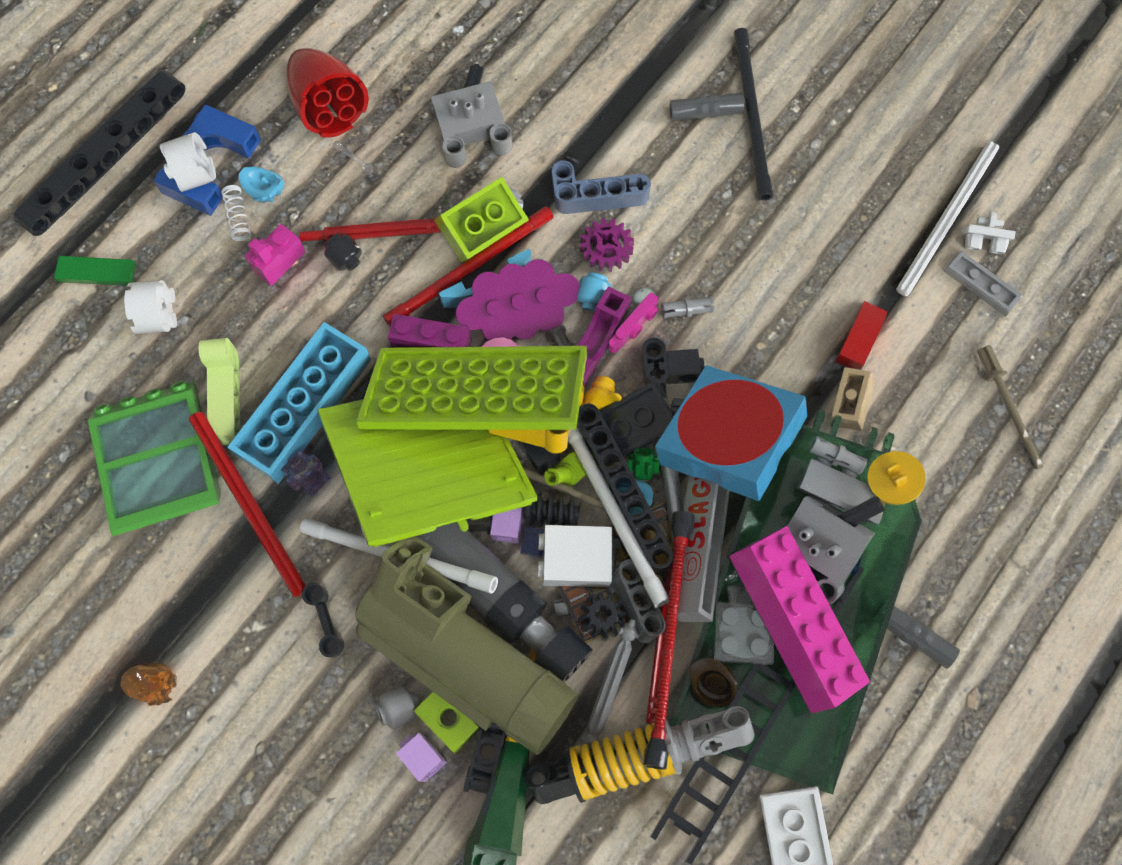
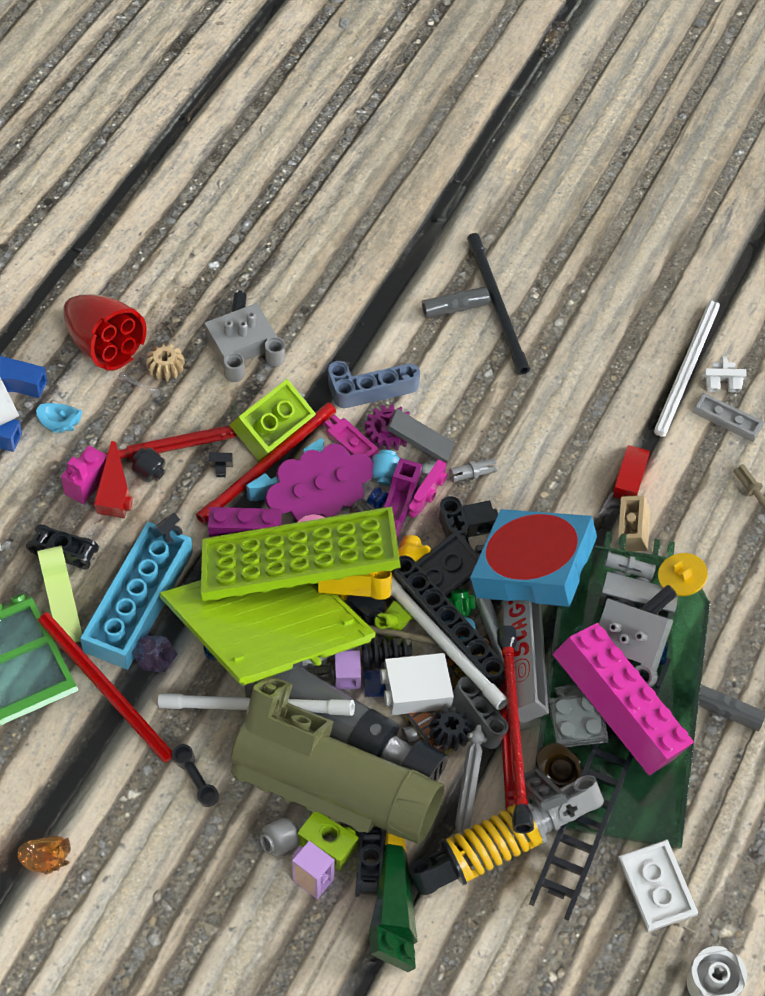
camera: 15 degrees left, 15 degrees down
white piece [221,185,251,241] -> none
none -> black piece [26,524,99,570]
none -> red slope [94,441,133,519]
none -> tan gear [146,344,185,382]
none -> black tile [150,512,183,544]
none -> black tile [209,452,234,478]
none -> dark pink hinge [323,415,379,459]
none -> clear blue bush [367,487,389,509]
none -> dark grey tile [386,408,455,463]
none -> dark grey tile [524,769,568,812]

